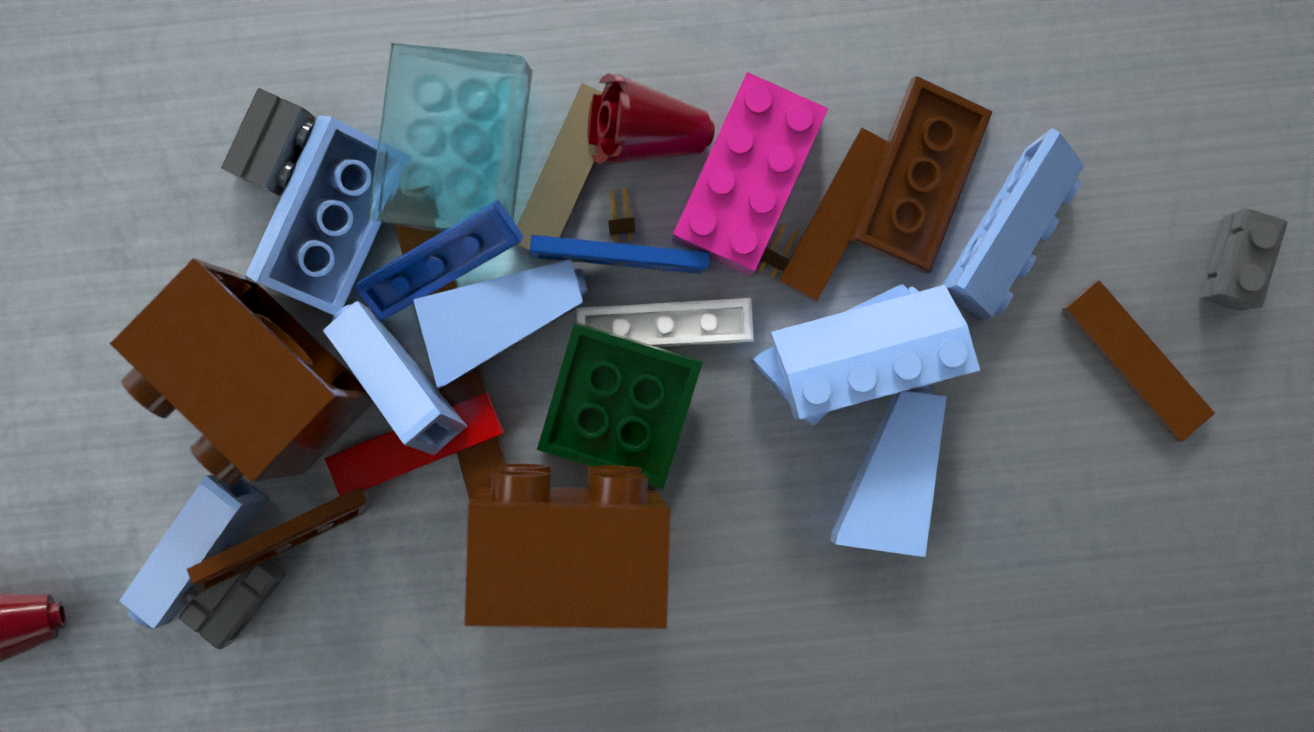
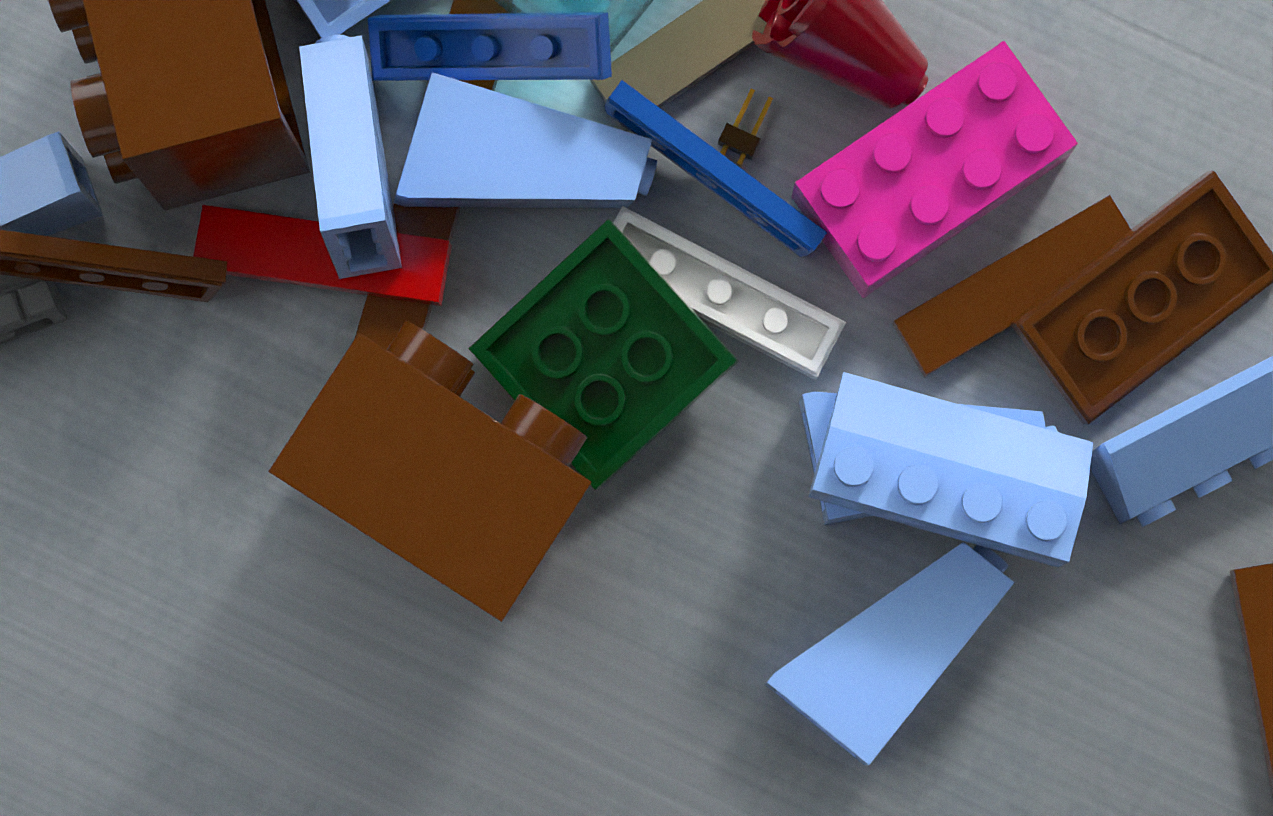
camera: 30 degrees right, 5 degrees down
dark brown piece [759,224,799,278] -> none

